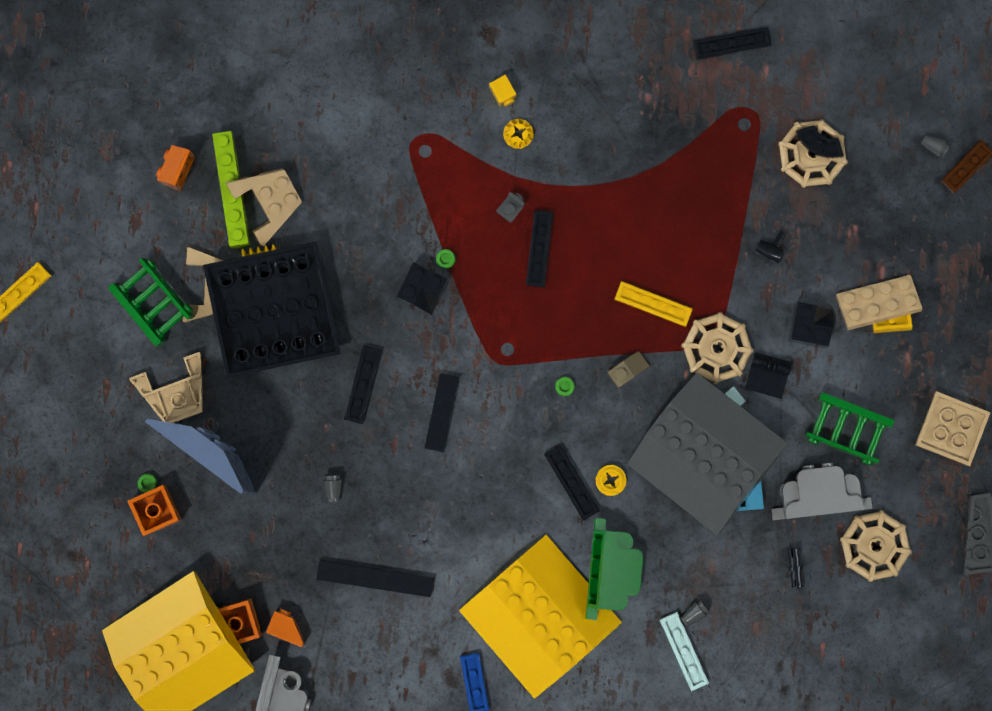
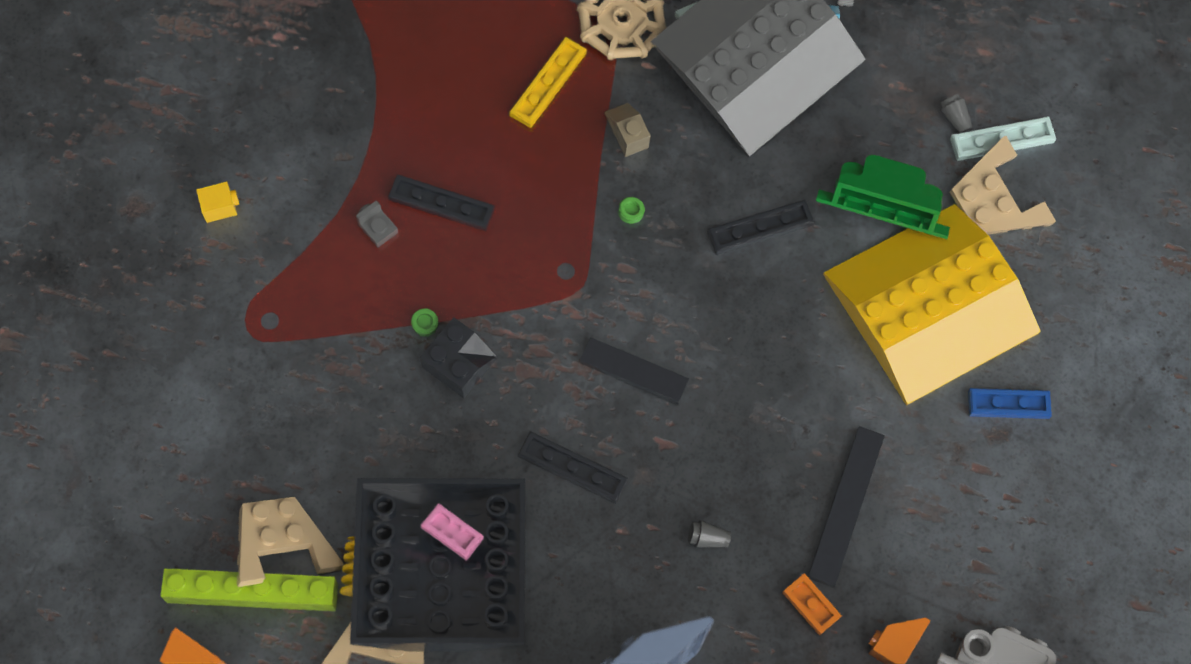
camera: 85 degrees left, 15 degrees down
yellow gear [503,118,534,149] -> none
yellow gear [595,465,626,496] -> none
none -> bright pink plate [421,503,484,561]
none -> orange plate [783,573,842,636]
none -> tan wing [950,136,1056,235]

